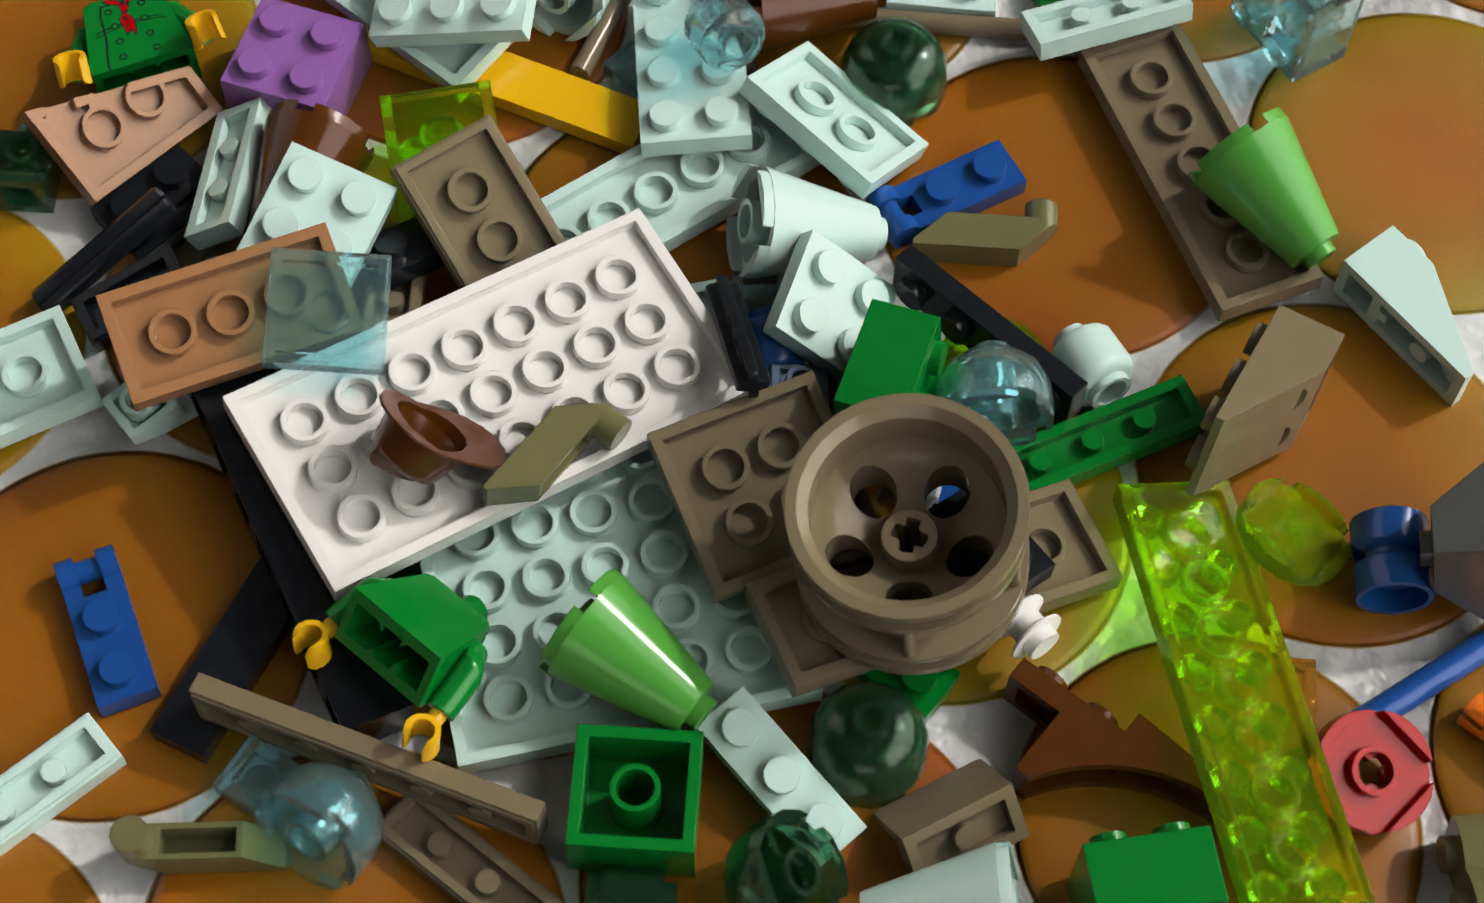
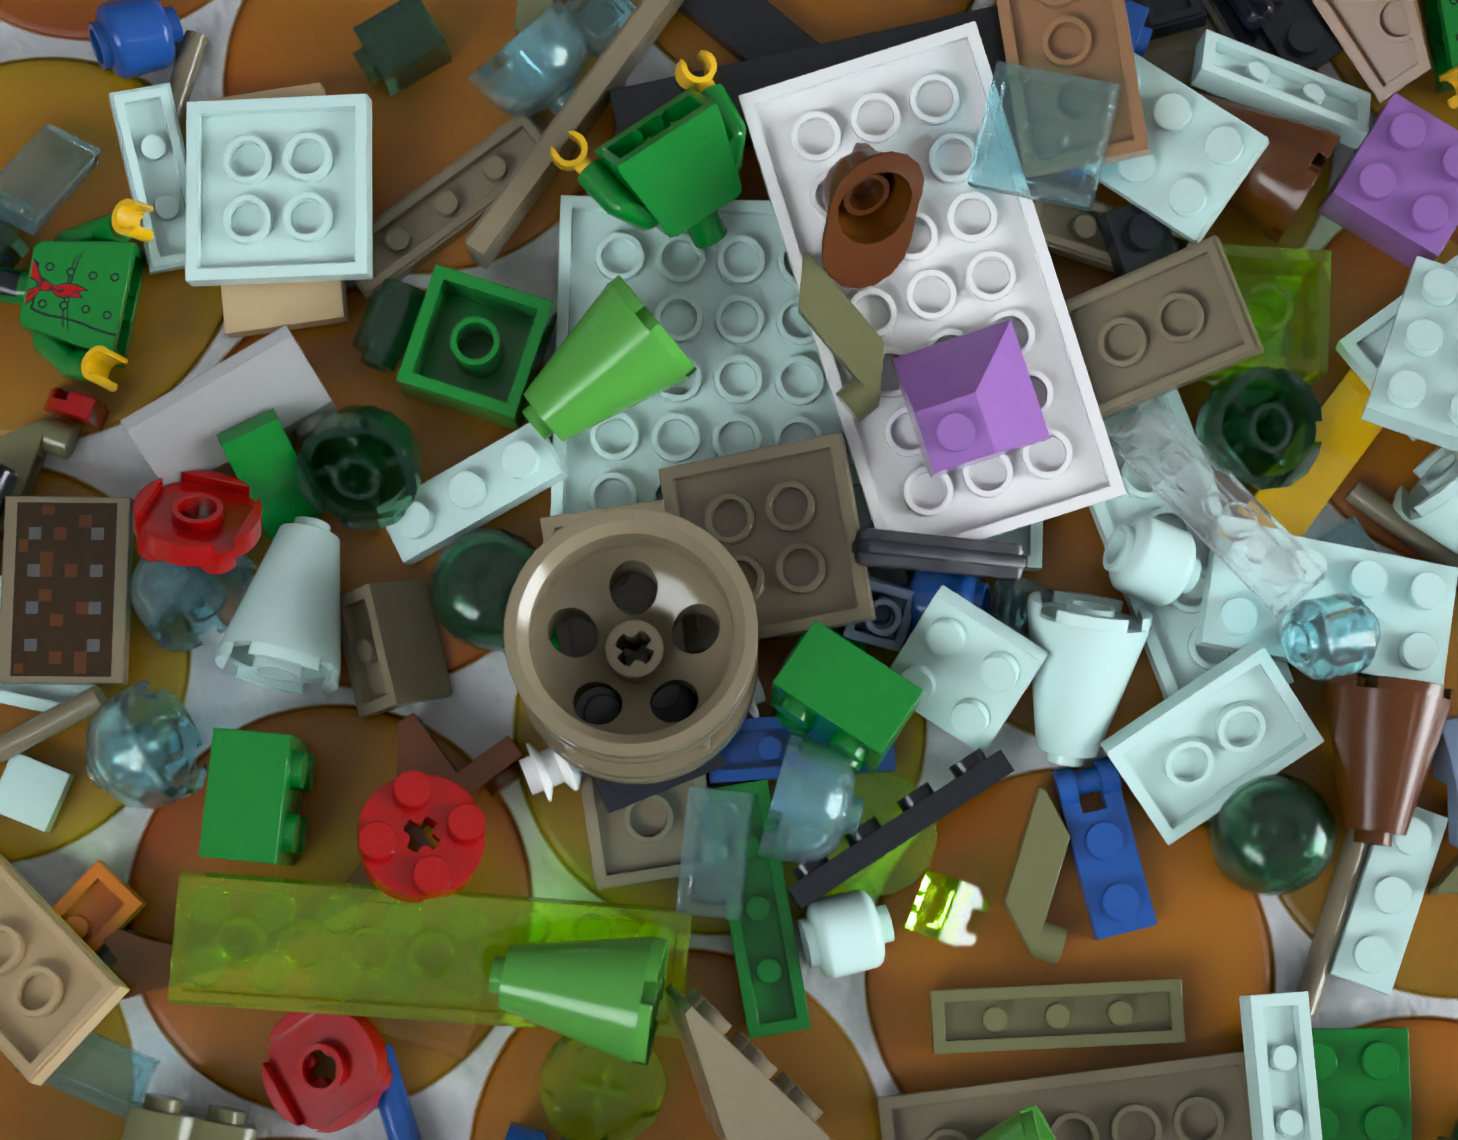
camera: 100 degrees right, 20 degrees up
none -> red plate [357,770,486,903]
none -> bright green cone [488,936,669,1066]
none -> clear light blue plate [676,785,755,920]
none -> medium lavender slope [891,319,1050,478]
none -> clear neon green tile [905,870,989,948]
none -> olive plate [929,978,1186,1054]
none -> light aqua head [1103,516,1201,606]
none -> clear plate [1108,398,1326,618]
none -> clear green cylinder [1195,366,1323,490]

